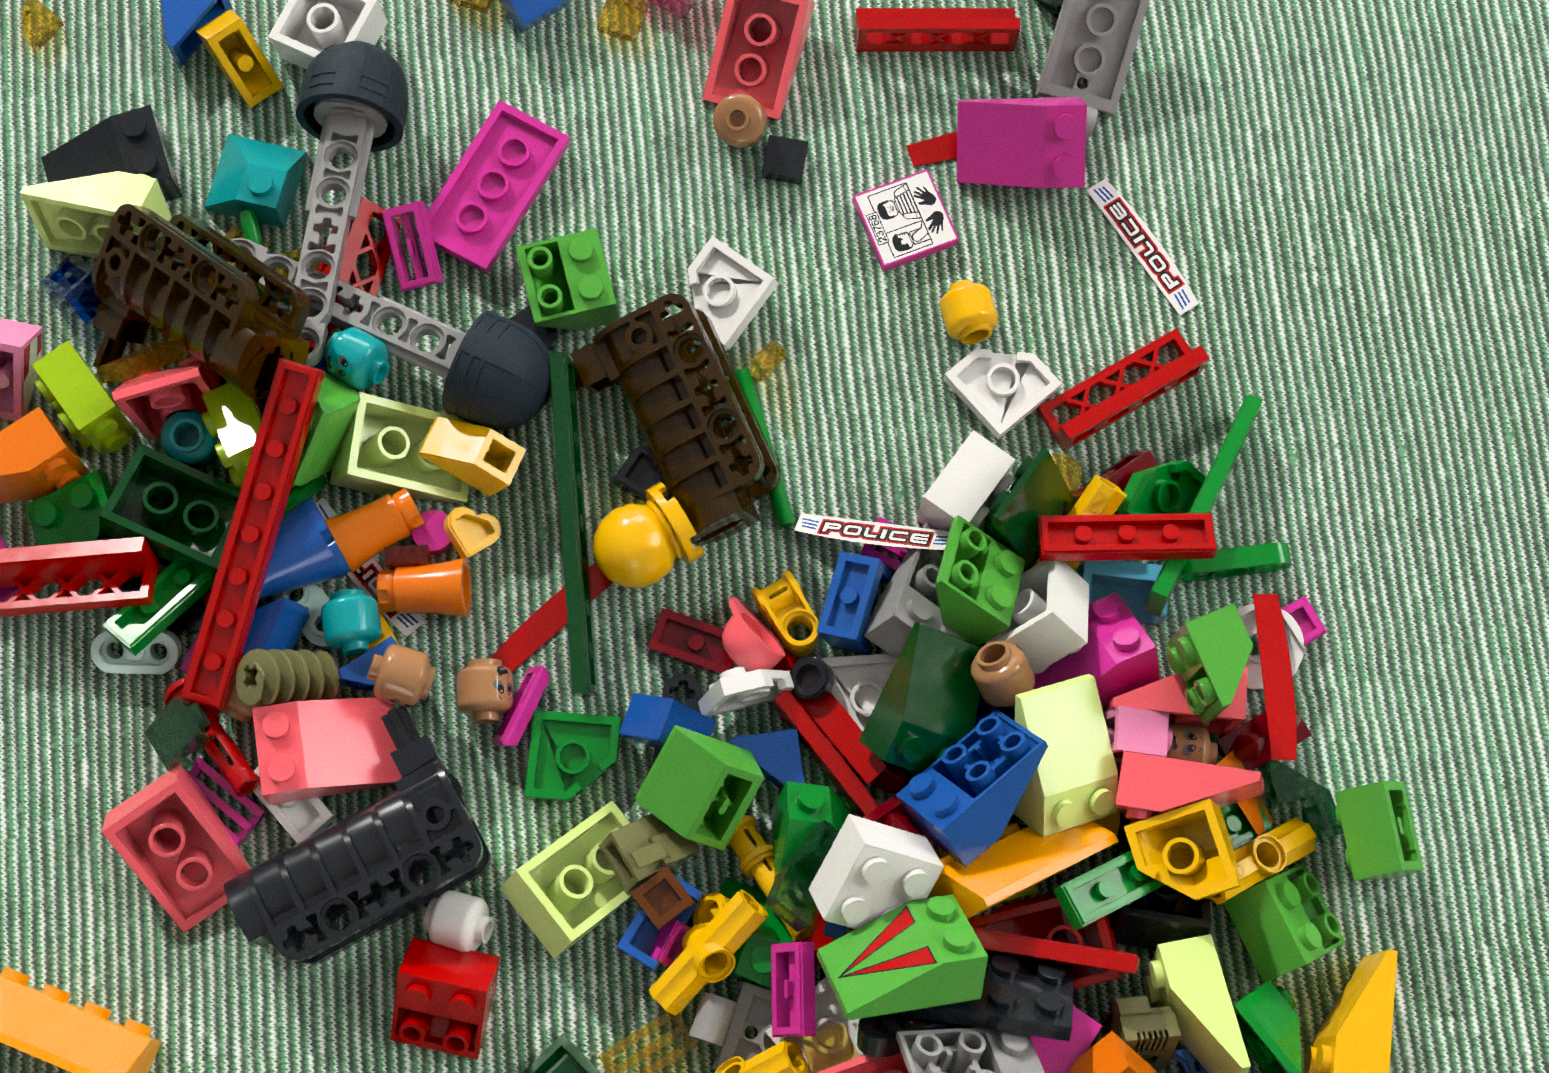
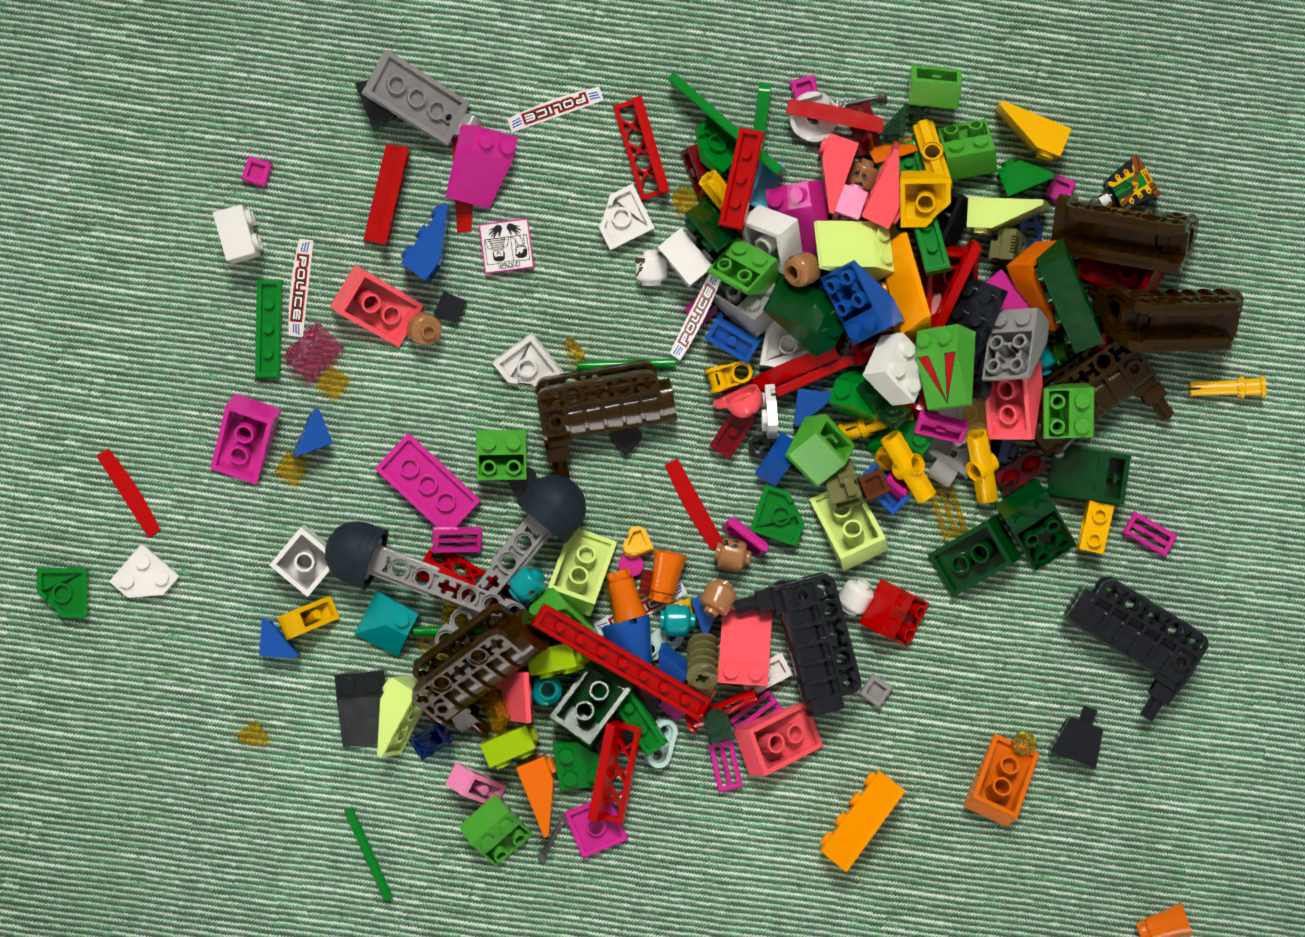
camera: 70 degrees left, 15 degrees up
yellow slope [418,417,526,497] -> none
dark green tile [549,352,598,697] -> none
yellow tile [593,482,704,589] -> none
black tile [790,656,834,702] -> none
yellow head [939,280,998,345] -> none
bright green slope [1166,604,1253,724] -> none
none -> blue slope [401,202,451,284]
none -> white head [635,249,668,286]
none -> dark pink tile [708,738,743,792]
none -> dark grey hinge [836,92,887,108]
none -> light grey tile [858,673,893,708]

